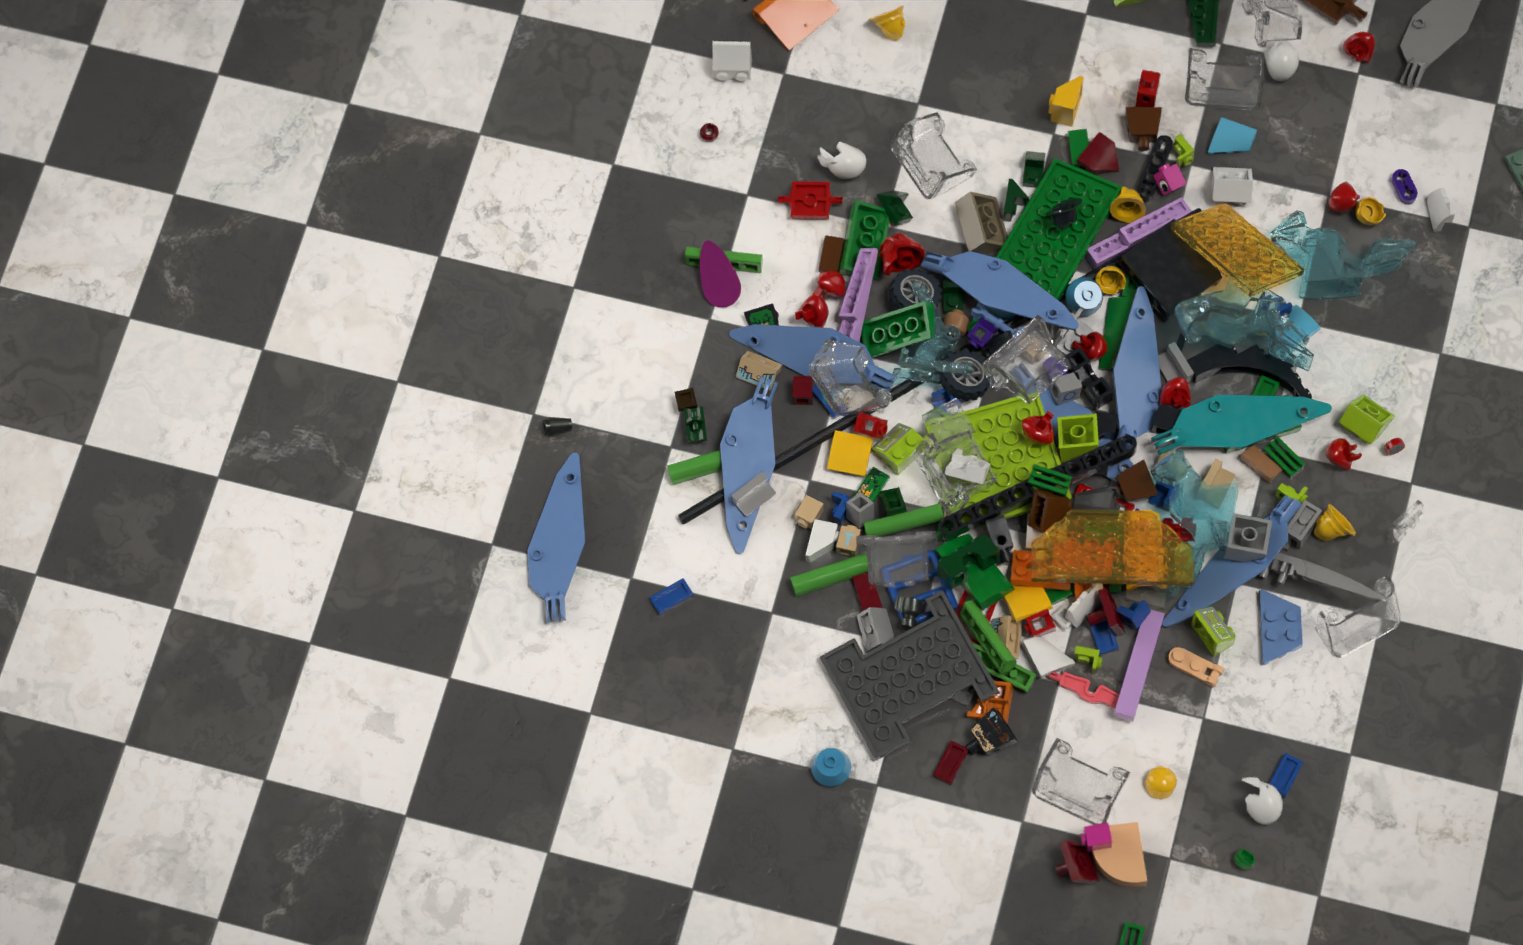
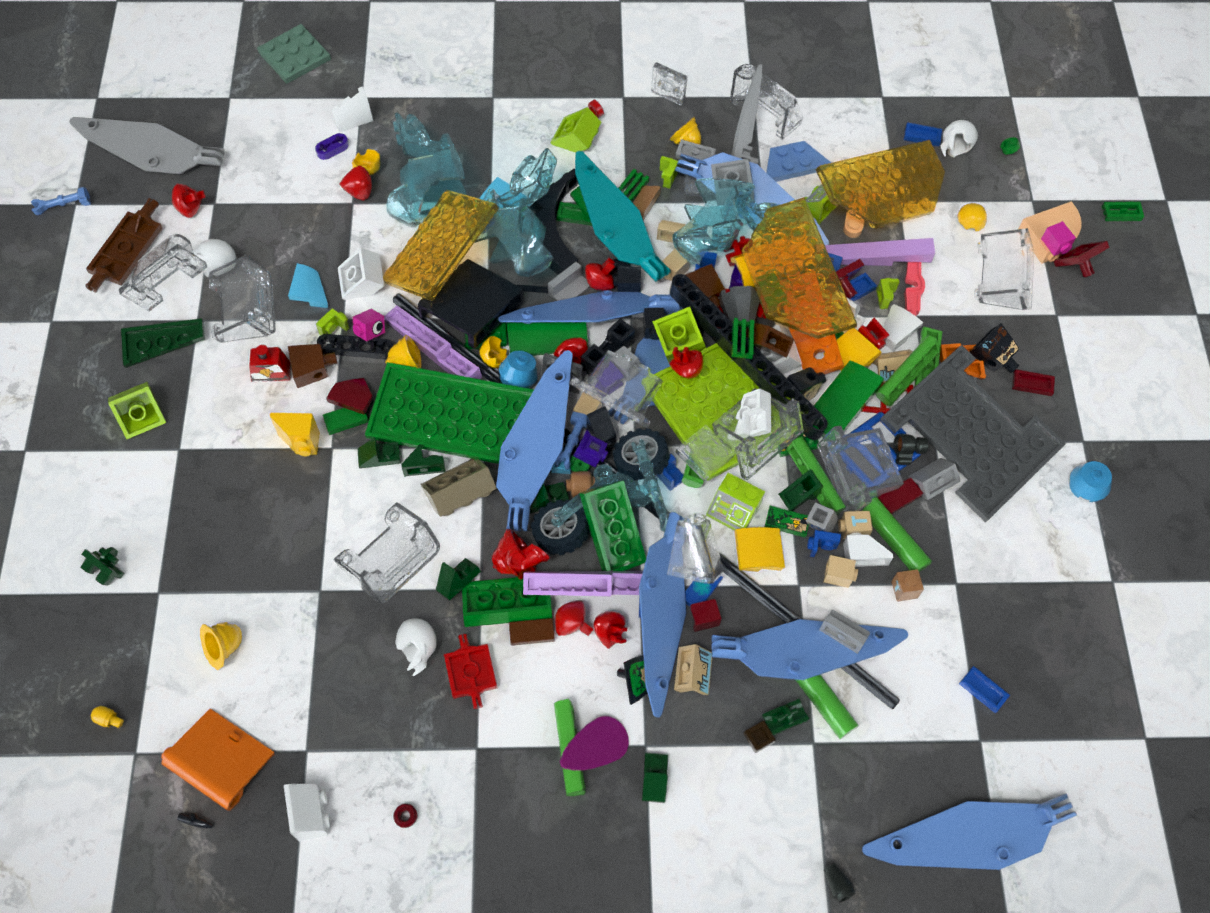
camera: 115 degrees left, 5 degrees down
red window [853,412,888,439] -> none
dark green arch [937,534,1000,590] -> none
black piece [1045,198,1082,230] -> none
red piece [1325,438,1362,470] -> none
none -> dark green slope [642,753,668,803]
none -> clear yellow plate [815,140,945,229]
none -> medium nougat brick [891,569,924,602]

